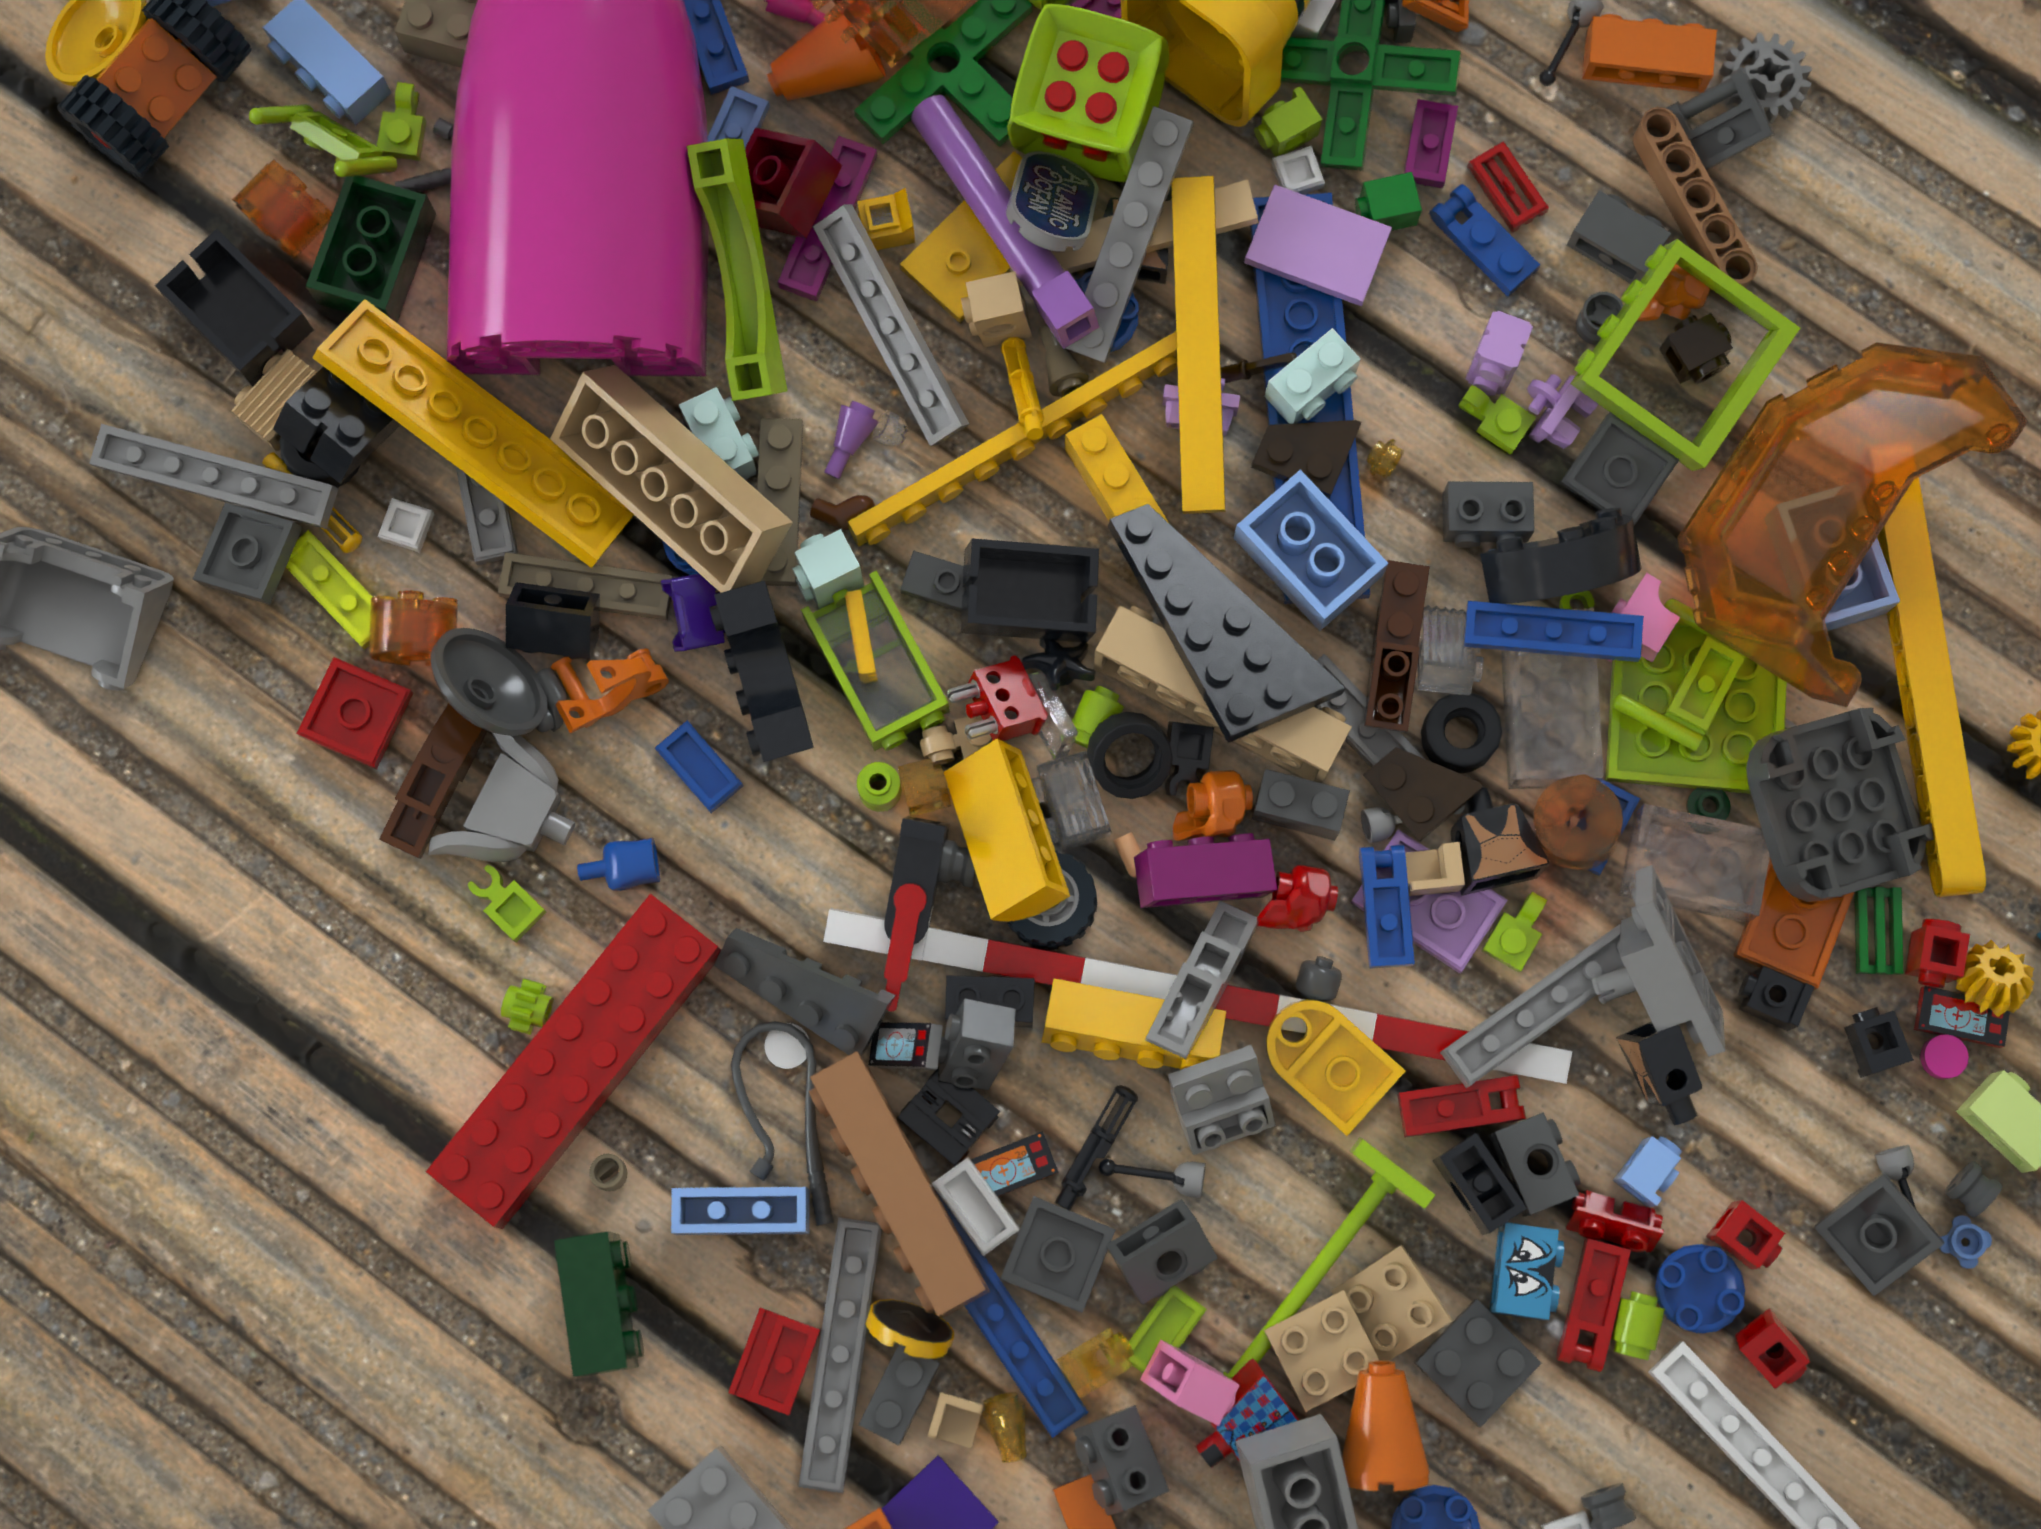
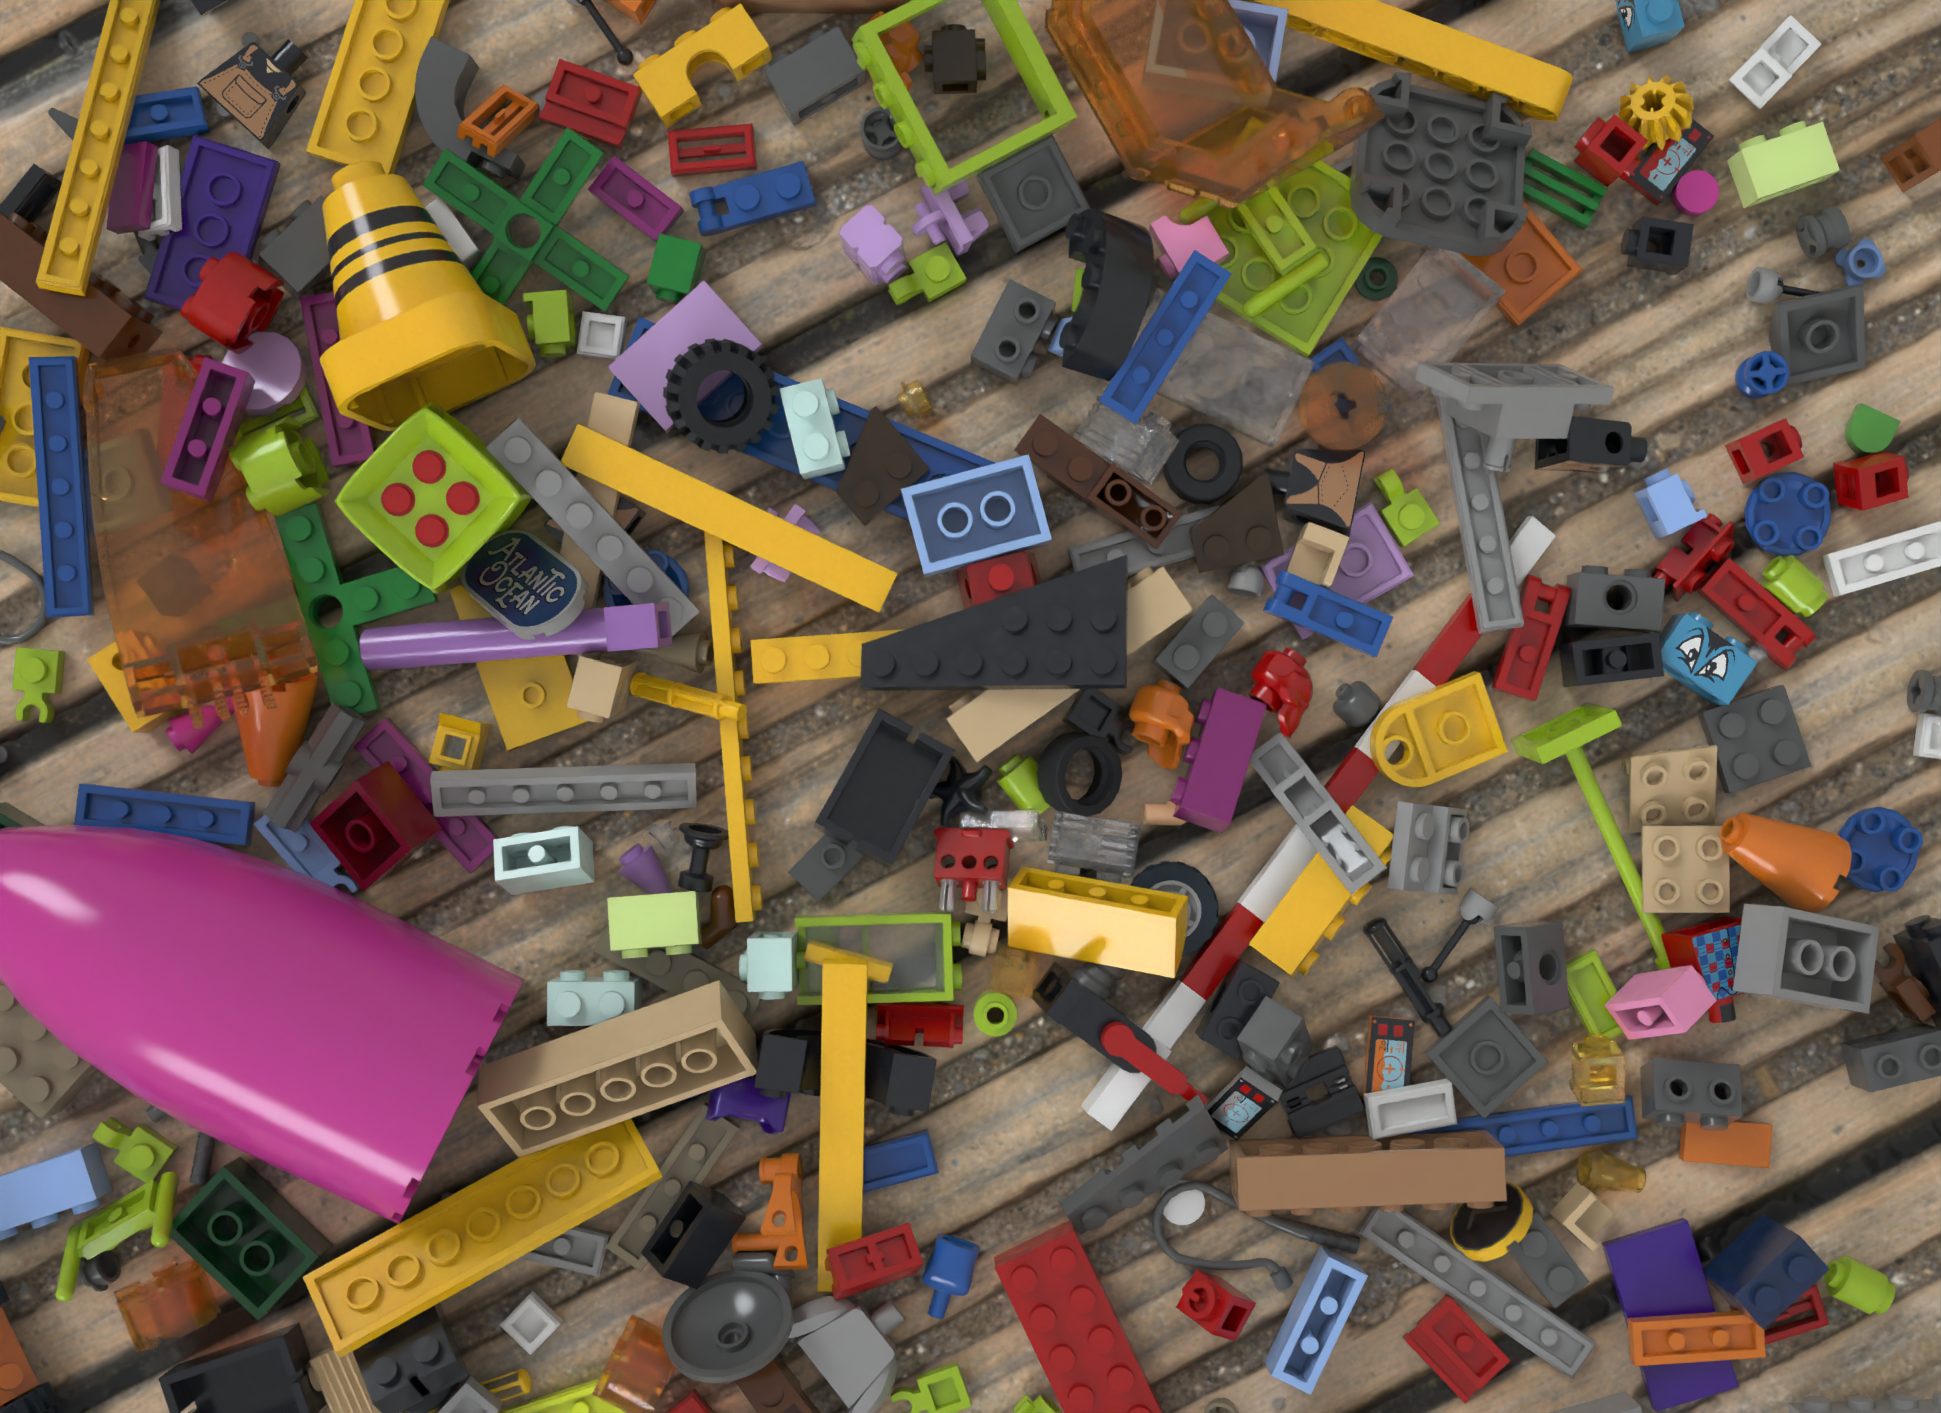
camera: 60 degrees left, 10 degrees up
lime arch [687,138,788,401] -> none
dark brown piece [1221,353,1297,384] -> none
black brick [1738,966,1814,1031] -> none
none -> dark grey plate [79,1250,121,1292]
none -> dark grey piece [263,702,367,833]
none -> light aqua brick [493,826,595,895]
none -> red plate [538,59,642,150]
none -> yellowish green brick [607,891,702,959]
none -> yellow arch [633,3,773,129]
none -> black tyre [663,338,779,454]
none -> black piece [678,823,729,892]
none -> yellow tile [817,958,868,1292]
none -> red hinge [825,1222,924,1301]
none -> red hinge [876,1002,964,1048]
none -> red torso [956,551,1042,609]
none -> red brick [1176,1269,1256,1341]
none -> blue wheel [1735,351,1789,399]
none -> bright green tile [1845,403,1900,455]

